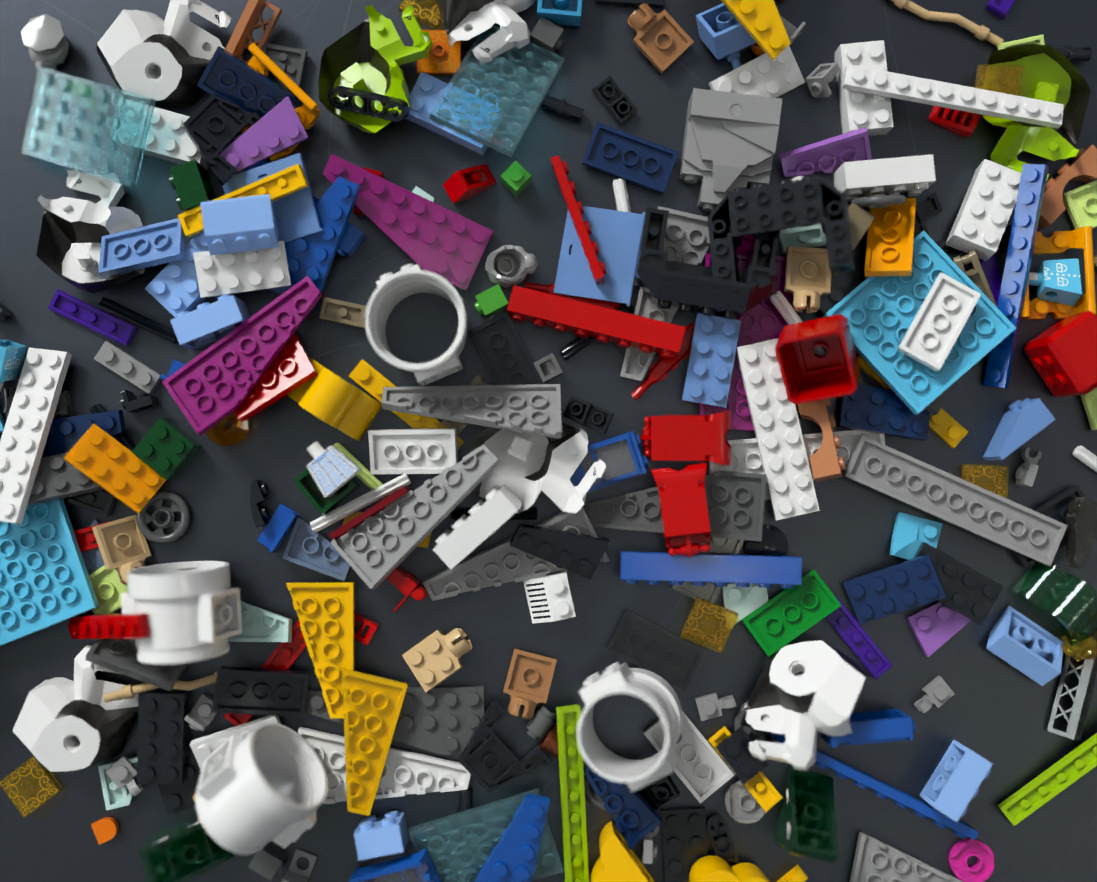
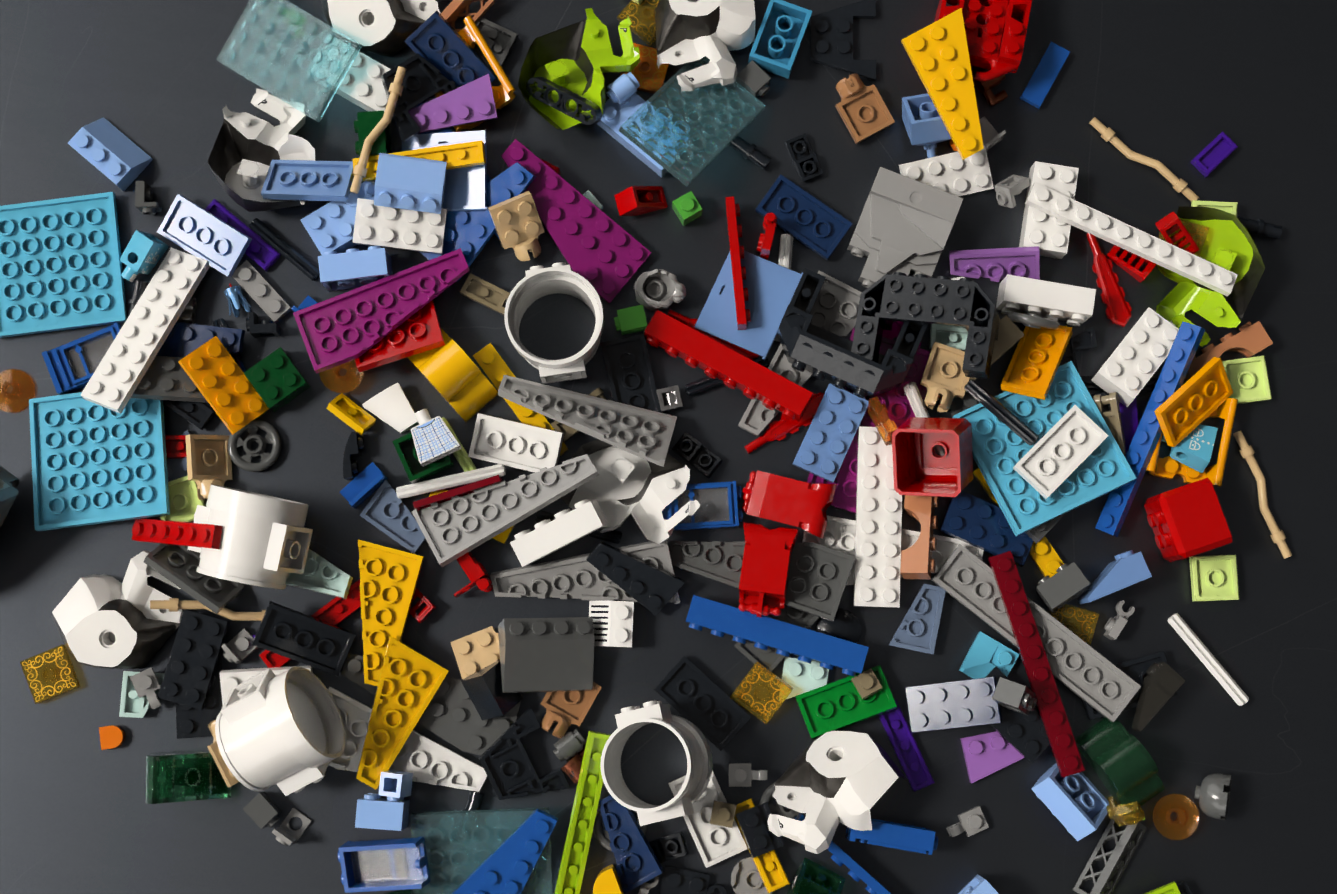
camera: 15 degrees right, 5 degrees down
none -> plate [157,194,252,277]
none -> flat silver piece [224,283,251,317]
none -> yellow plate [326,393,376,435]
none -> tan bar [350,66,406,194]
none -> white slope [362,382,419,434]
none -> light blue brick [378,770,413,798]
none -> black slope [461,660,523,720]
none -> tan plate [488,191,545,261]
none -> dark grey slope [498,617,595,693]
none -> light blue brick [606,72,640,104]
none -> dark tan plate [710,800,737,828]
none -> red plate [756,213,777,260]
none -> dark tan plate [851,668,883,700]
none -> clear orange plate [868,397,897,446]
none -> sand blue wing [889,584,946,655]
none -> black axle [964,379,1039,446]
none -> dark red plate [988,551,1085,777]
none -> brick [992,677,1037,716]
none -> dark grey brick [1036,562,1090,613]
none -> red sword [1086,233,1132,327]
none -> light orange plate [1154,357,1233,447]
none -> red slope [1155,212,1200,254]

